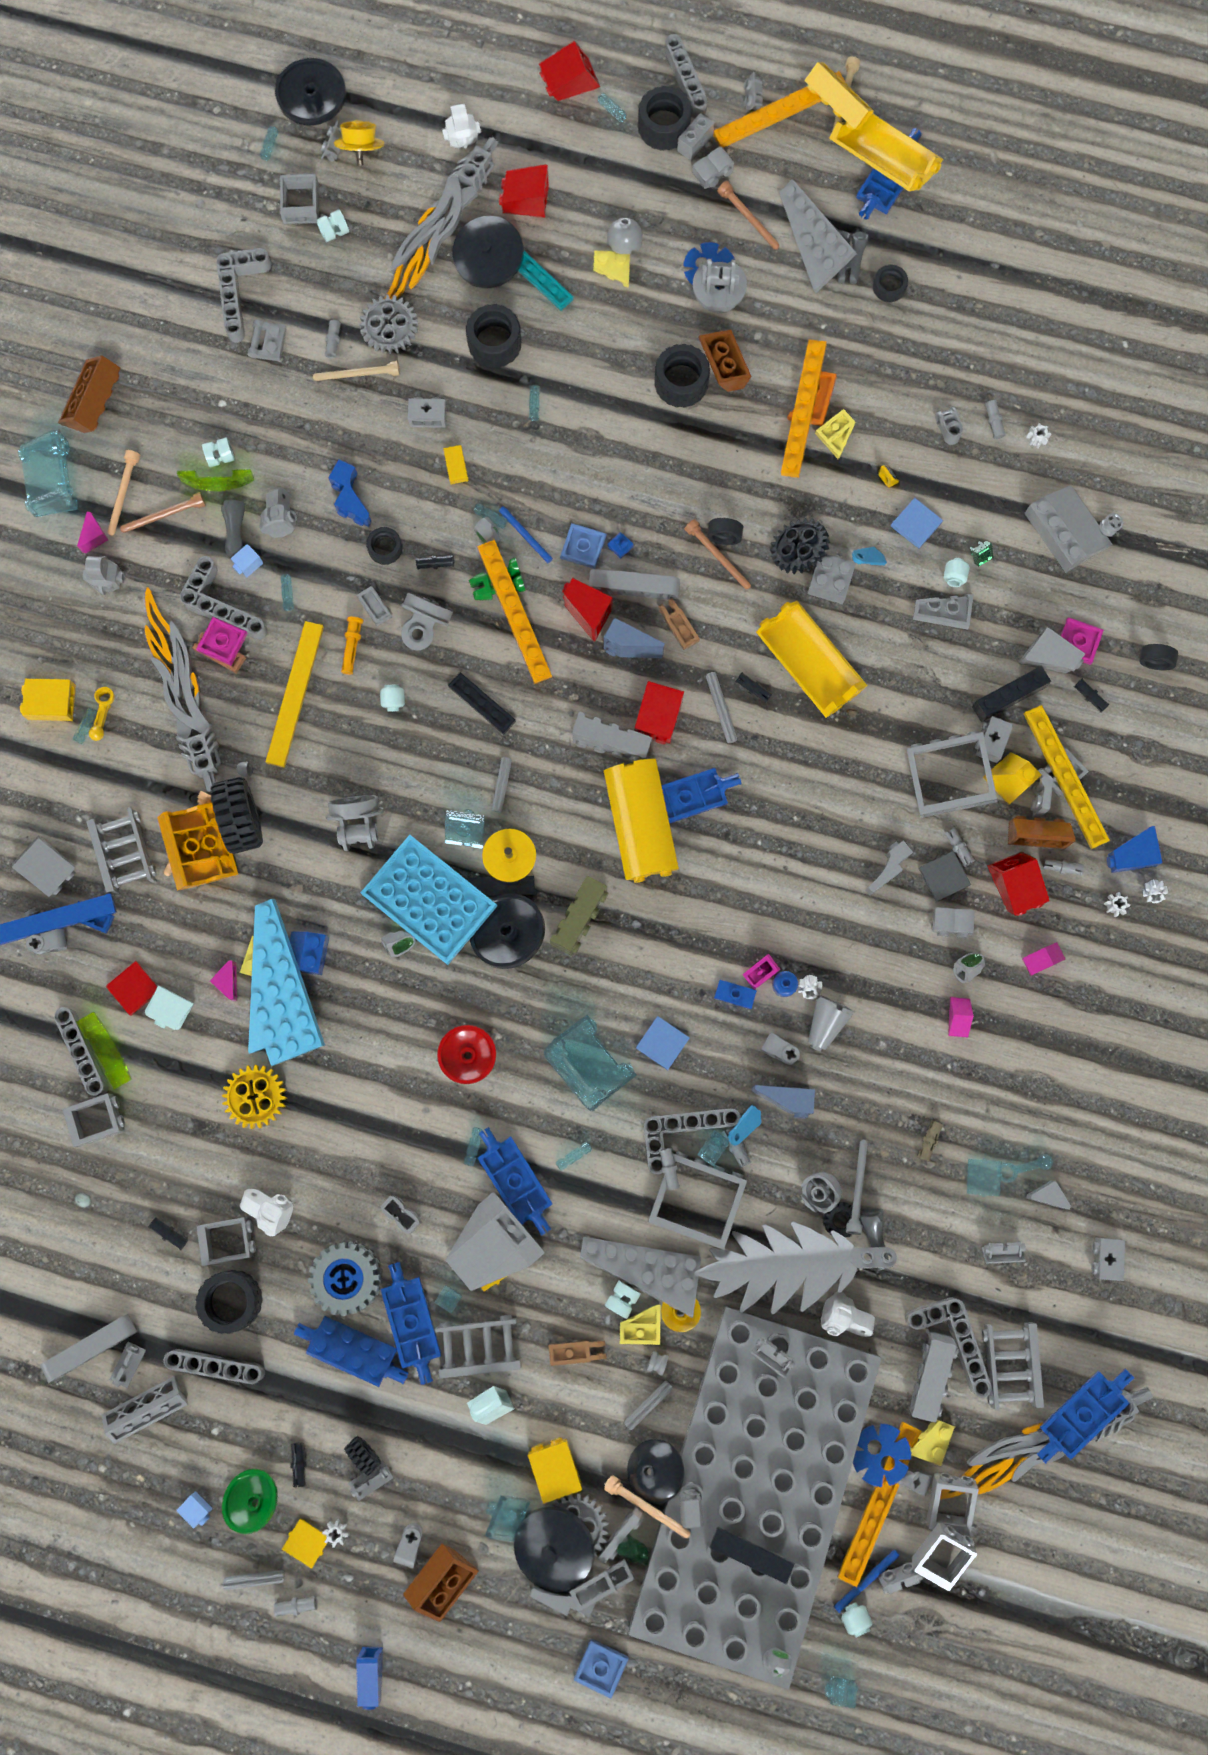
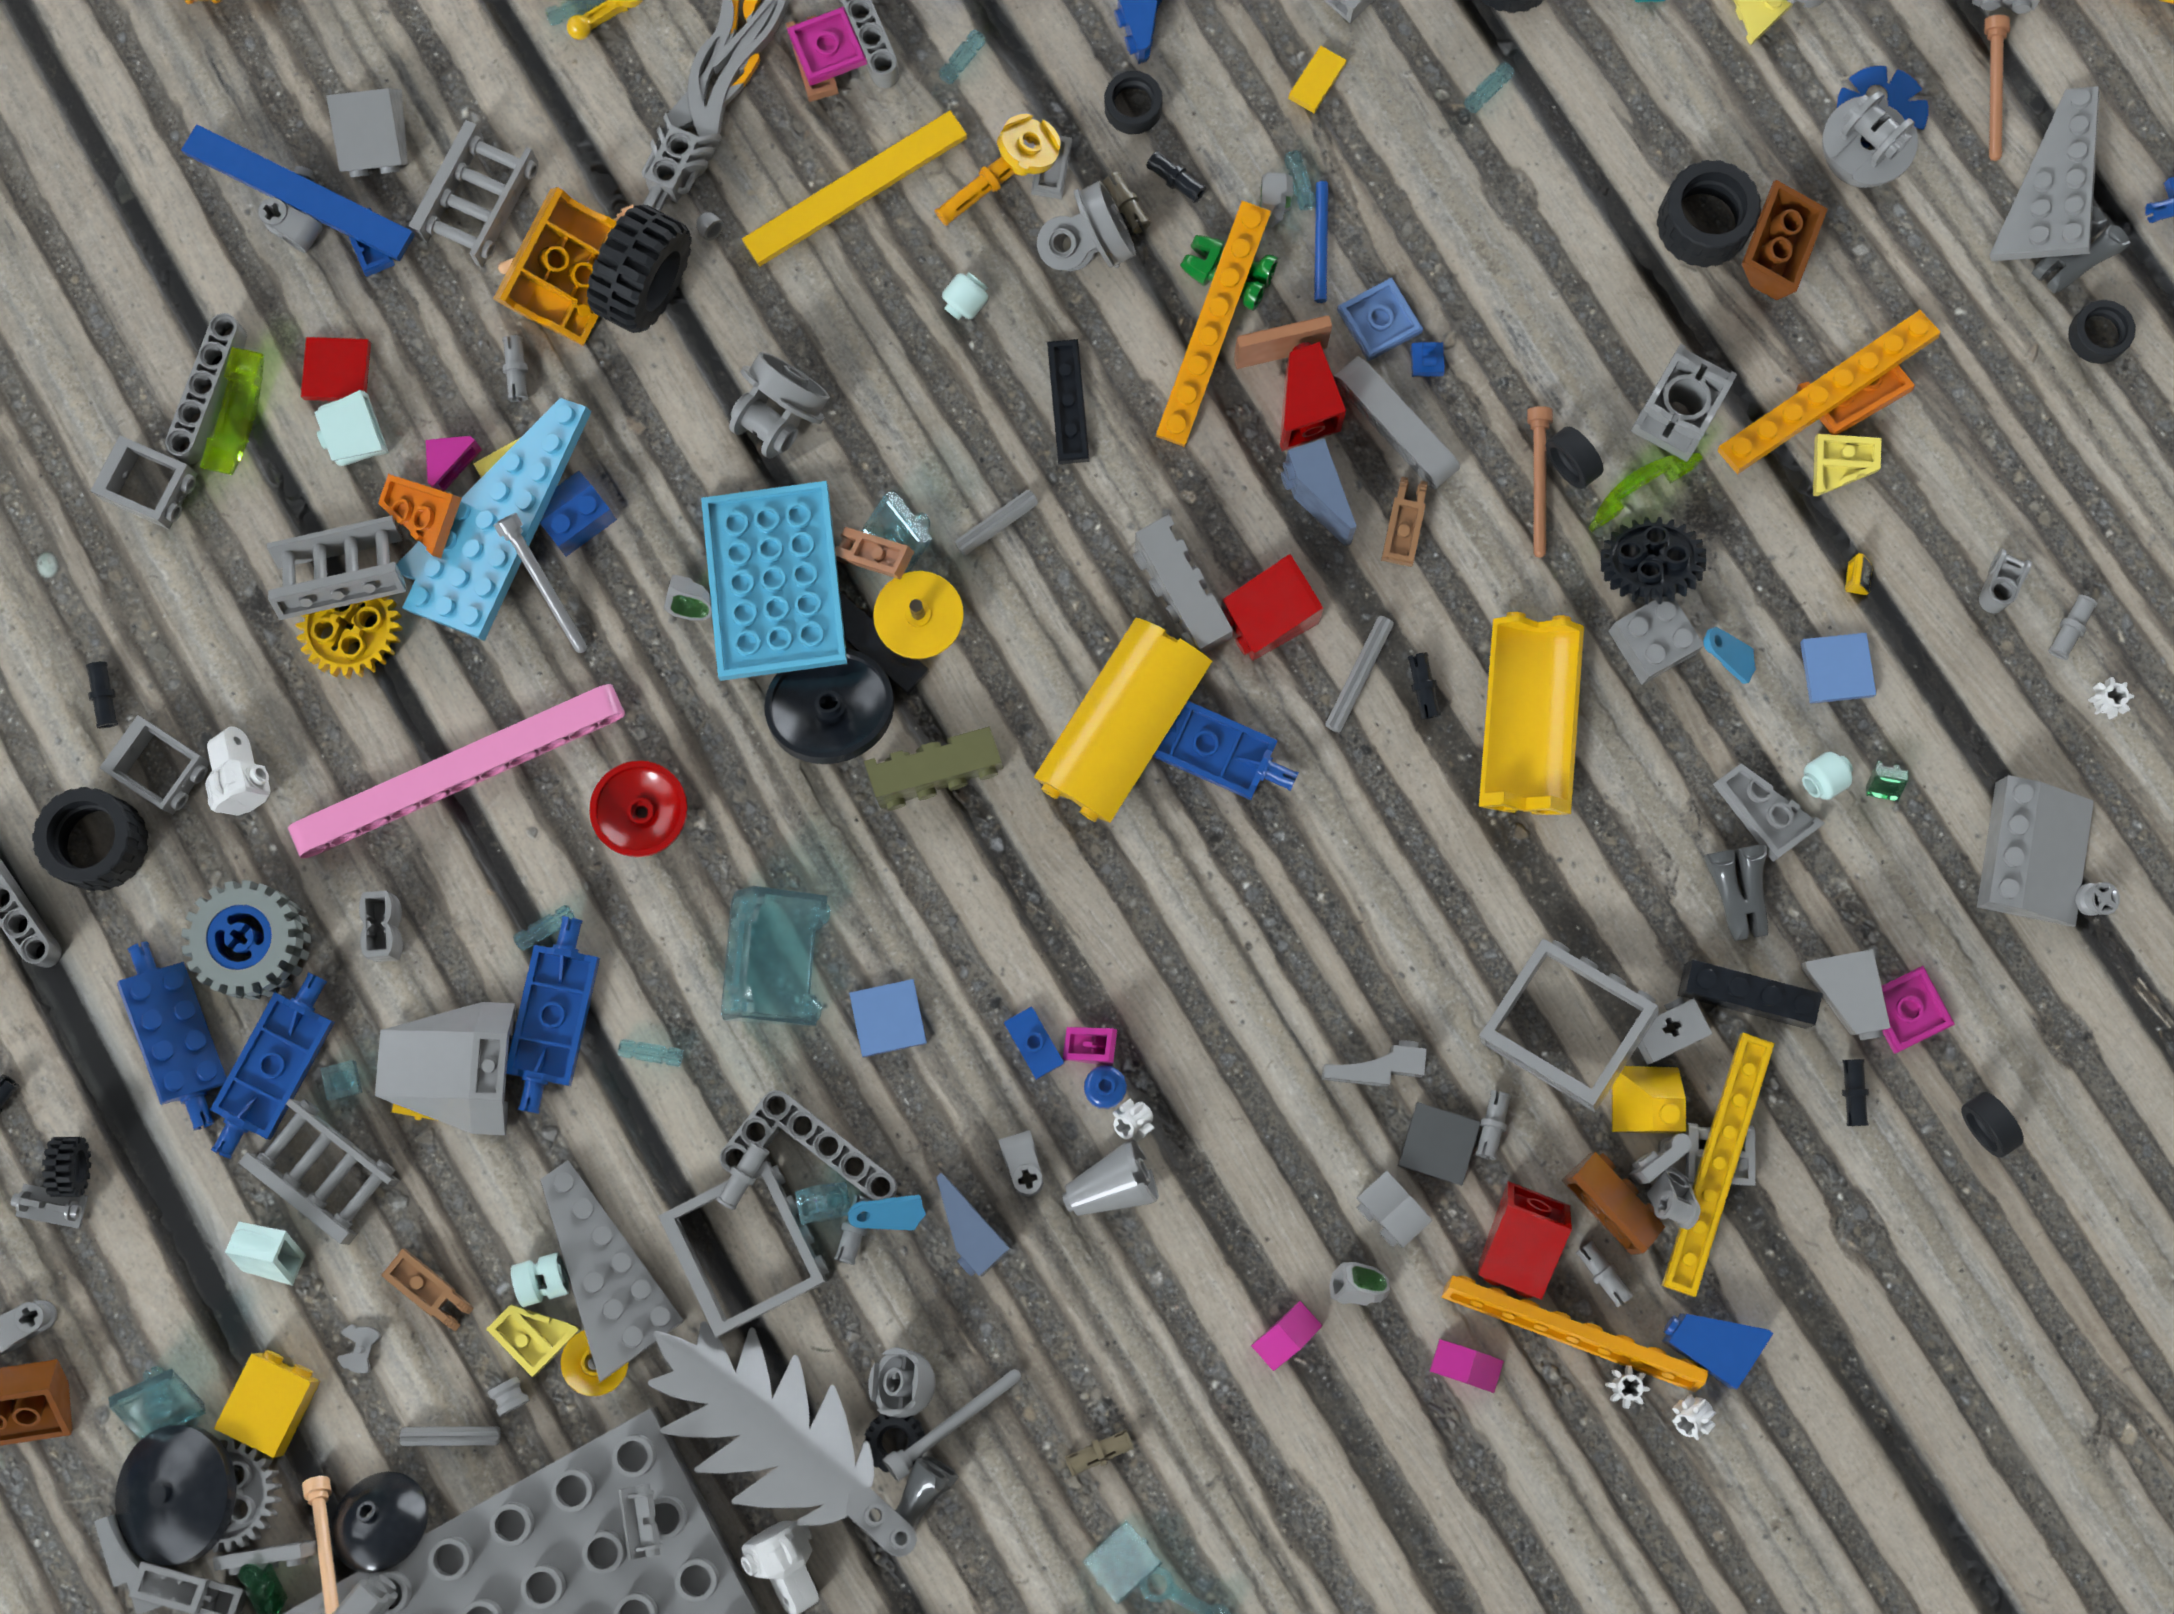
camera: 45 degrees right, 0 degrees up
none -> light grey fence [267,515,406,620]
none -> bright pink beam [288,684,625,859]
none -> light grey piece [337,1324,382,1373]
none -> orange wing [378,474,462,558]
none -> light grey piece [493,513,587,653]
none -> light grey pin [502,335,528,402]
none -> nougat plate [835,527,915,580]
none -> yellow plate [997,114,1061,176]
none -> dark tan pin [1103,172,1151,234]
none -> nougat tile [1234,315,1332,369]
none -> light orange plate [1441,1275,1709,1392]
none -> clear neon green slope [1588,453,1703,532]
none -> light grey piece [1630,344,1737,462]
none -> light grey piece [1647,1167,1701,1230]
none -> dark grey piece [1704,844,1768,941]

